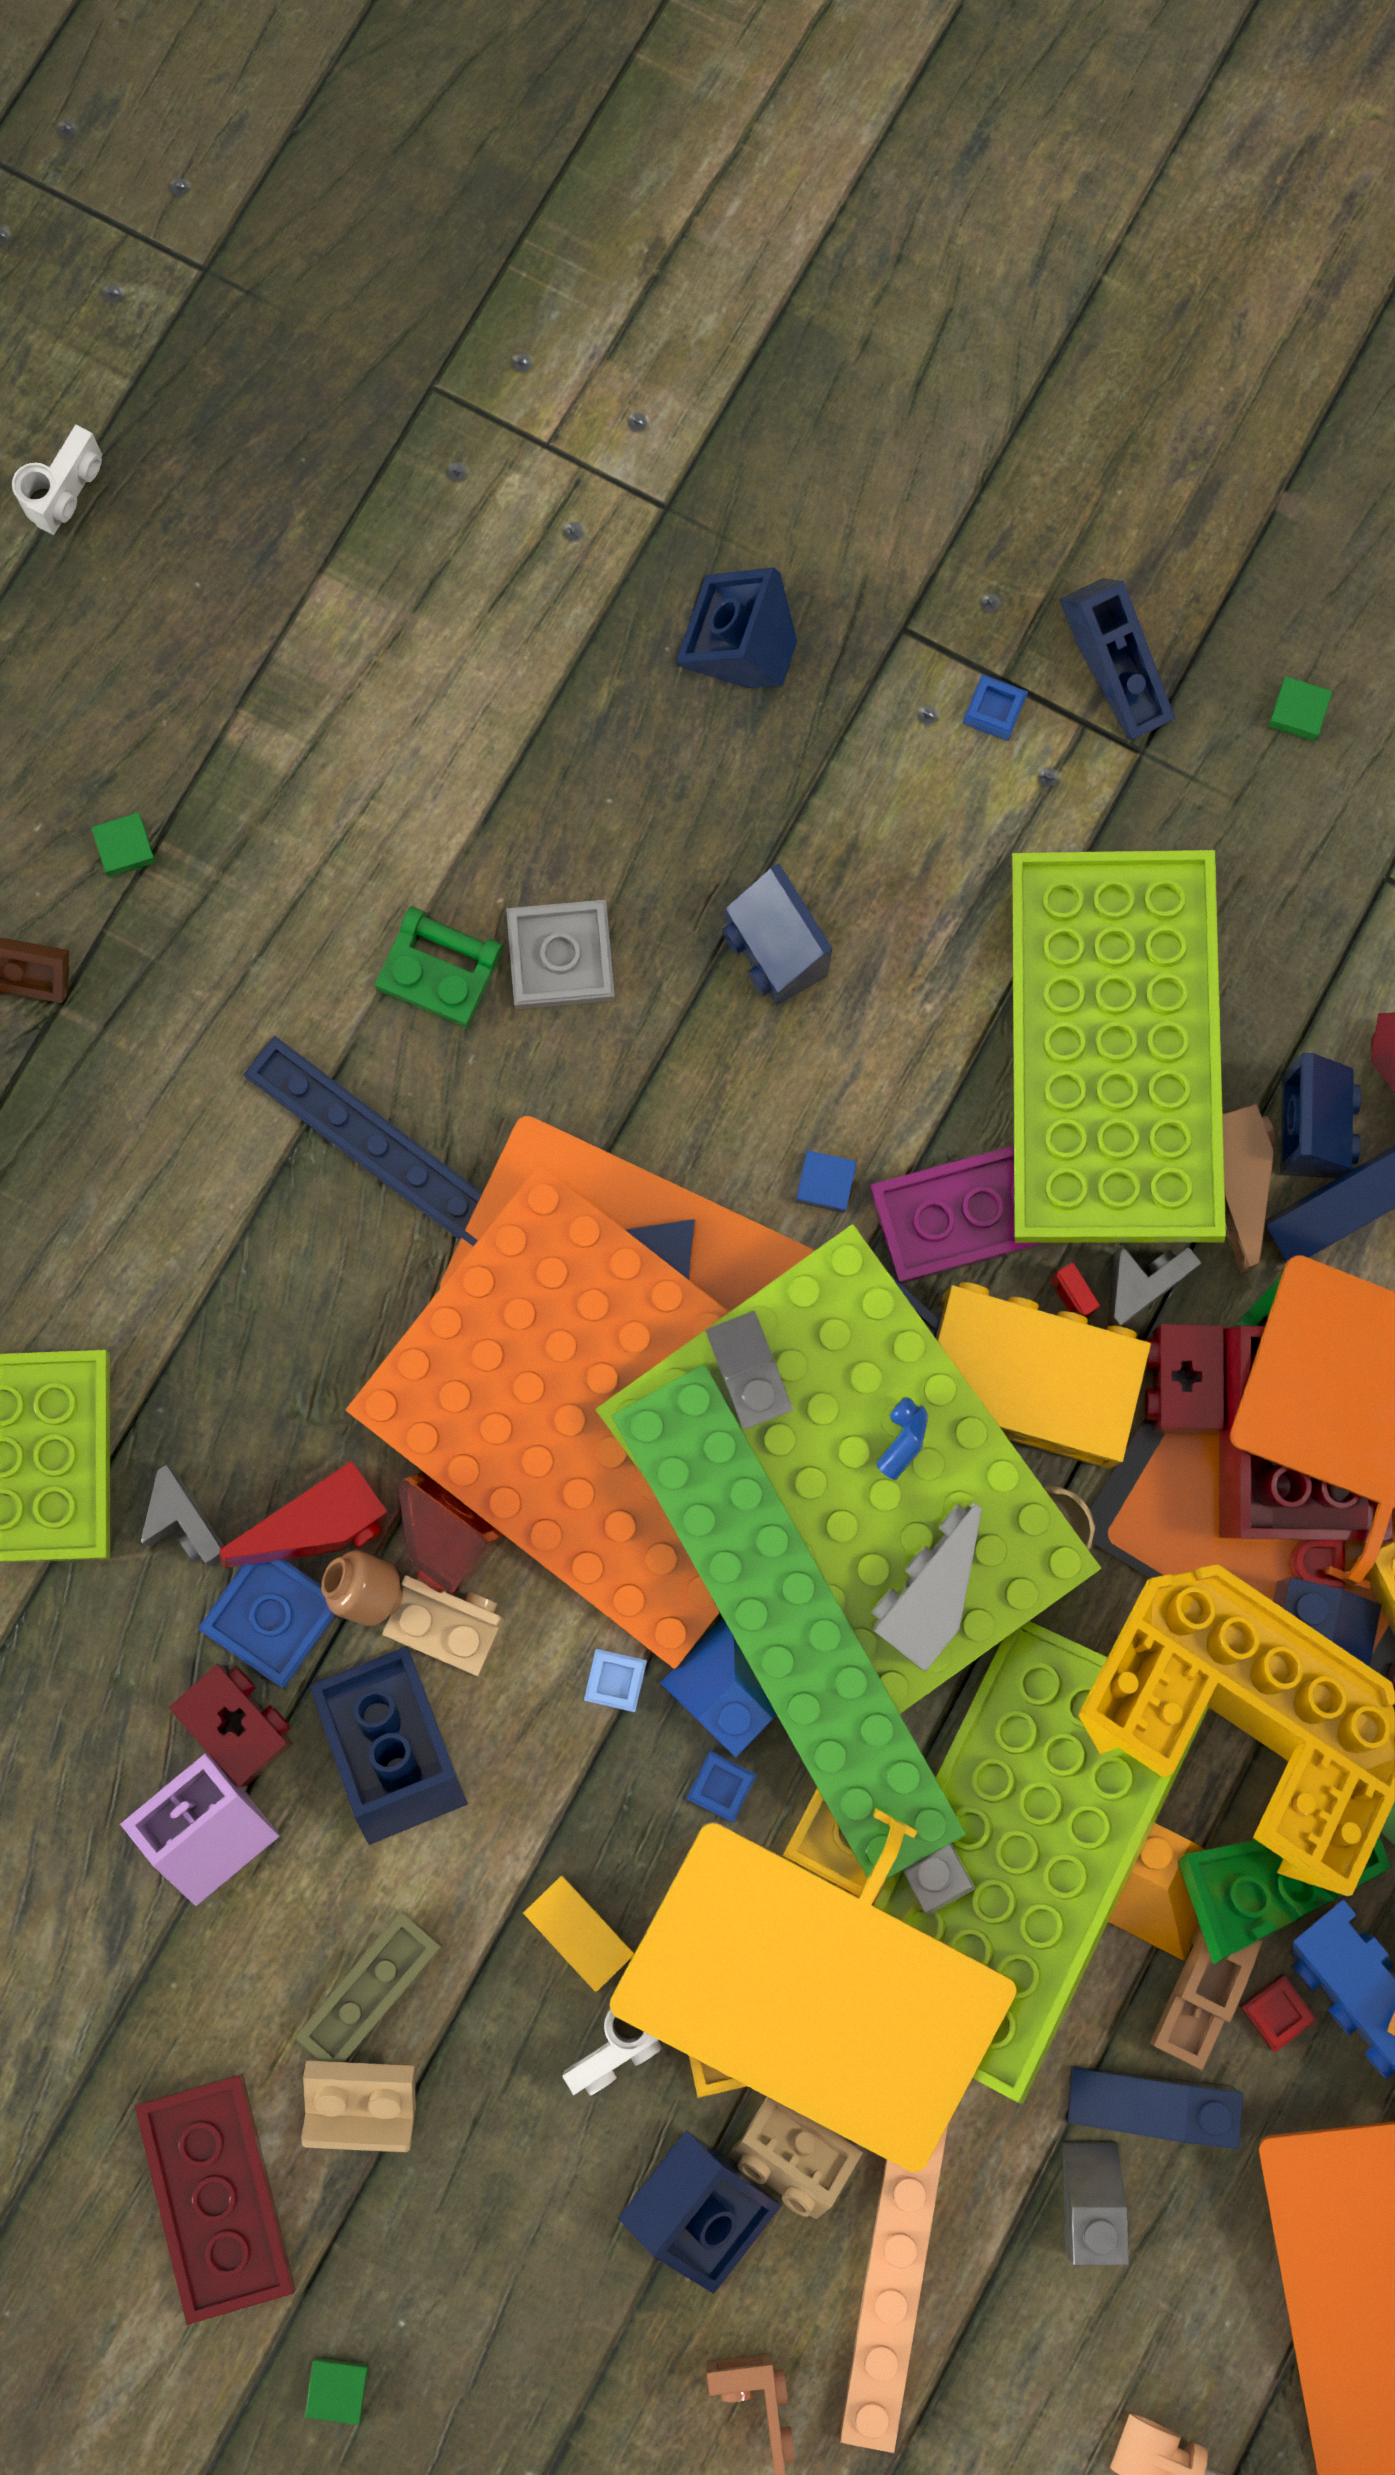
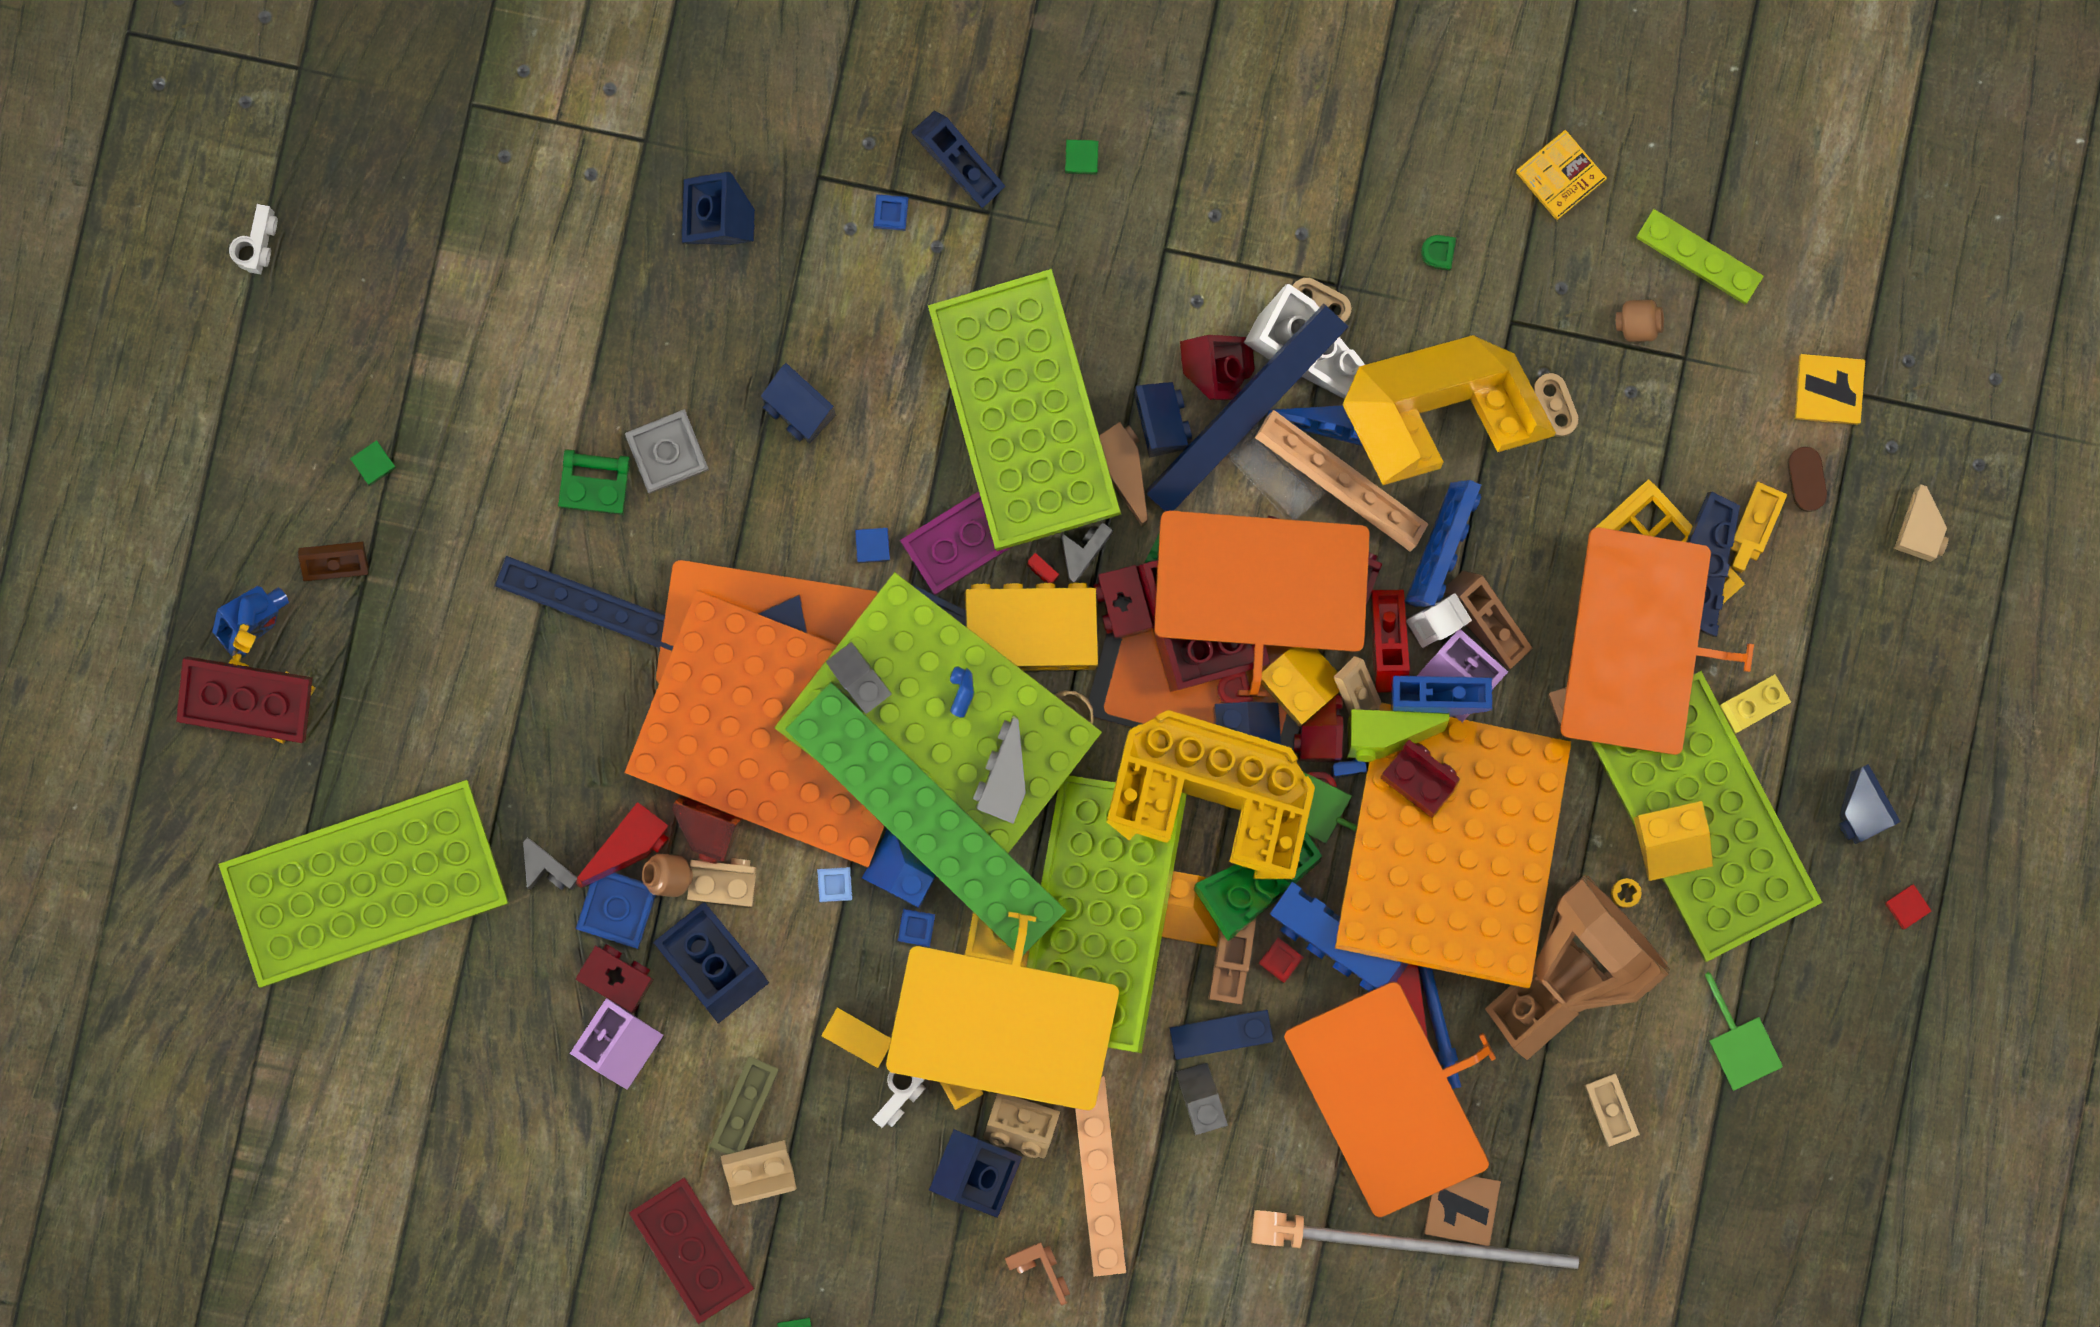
camera: 20 degrees left, 5 degrees up
light grey plate [903,1843,976,1915] -> none

